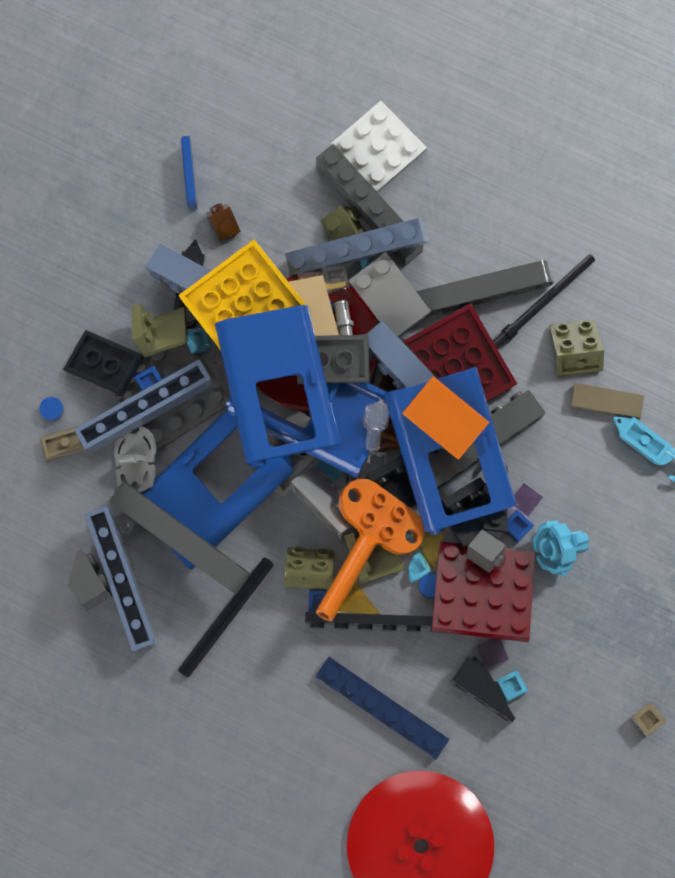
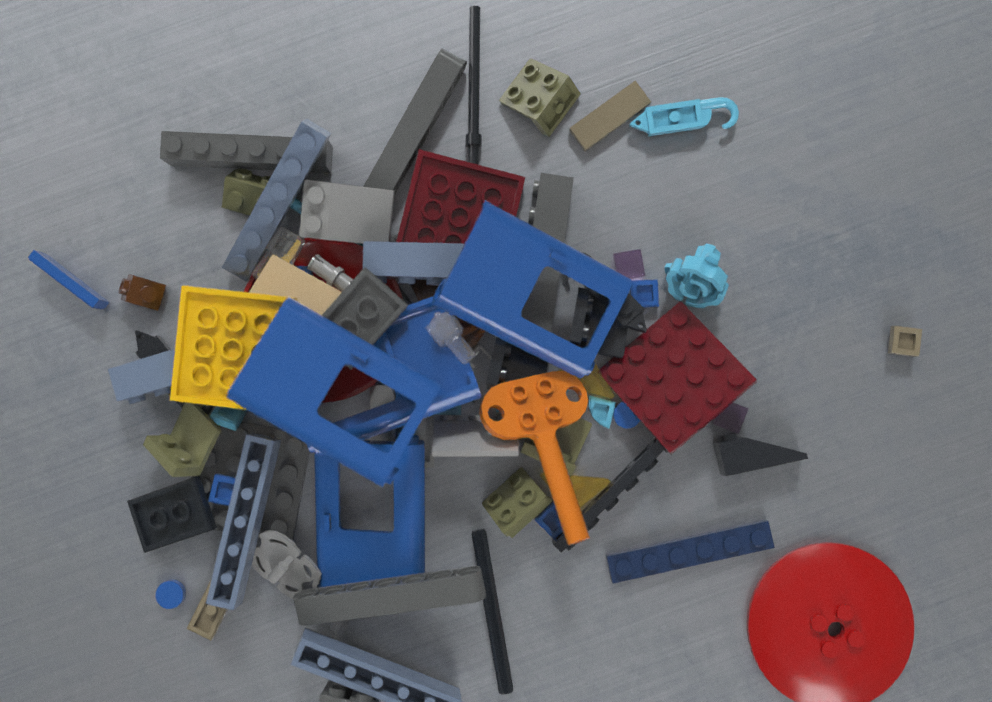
camera: 40 degrees left, 10 degrees up
white plate [331,101,427,193] -> none
orange tile [402,376,489,460] -> none
dark grey brick [466,529,506,573] -> none
medium azure tile [495,670,528,703] -> none

